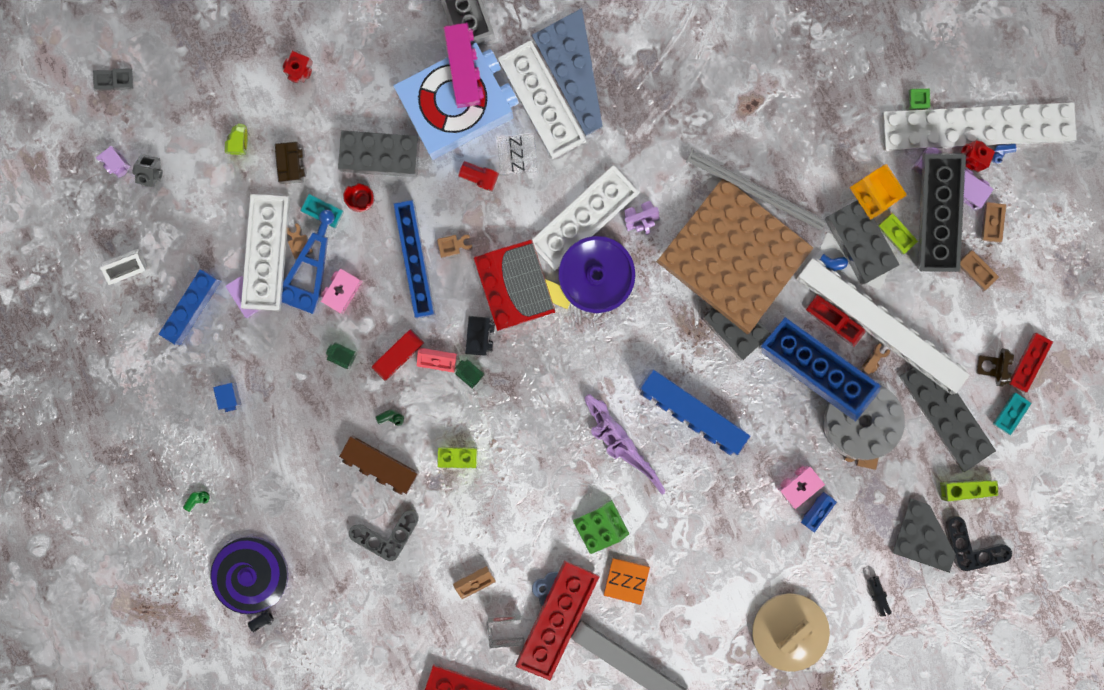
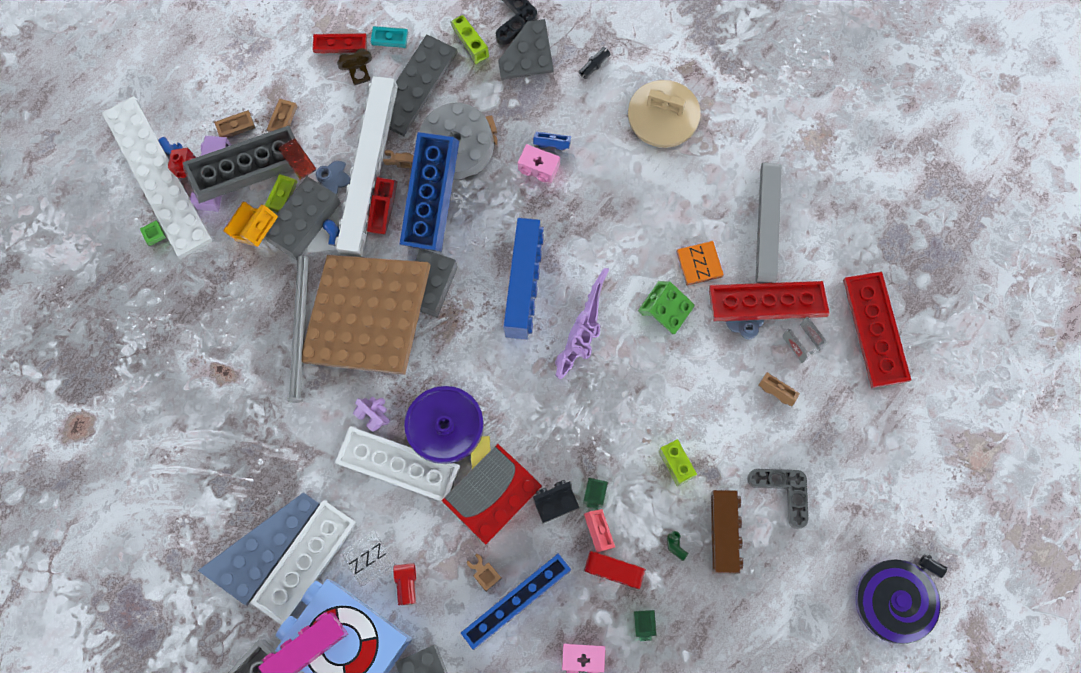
camera: 115 degrees left, 15 degrees down
none -> clear red plate [279,138,316,180]
none -> sand blue plate [316,161,351,194]

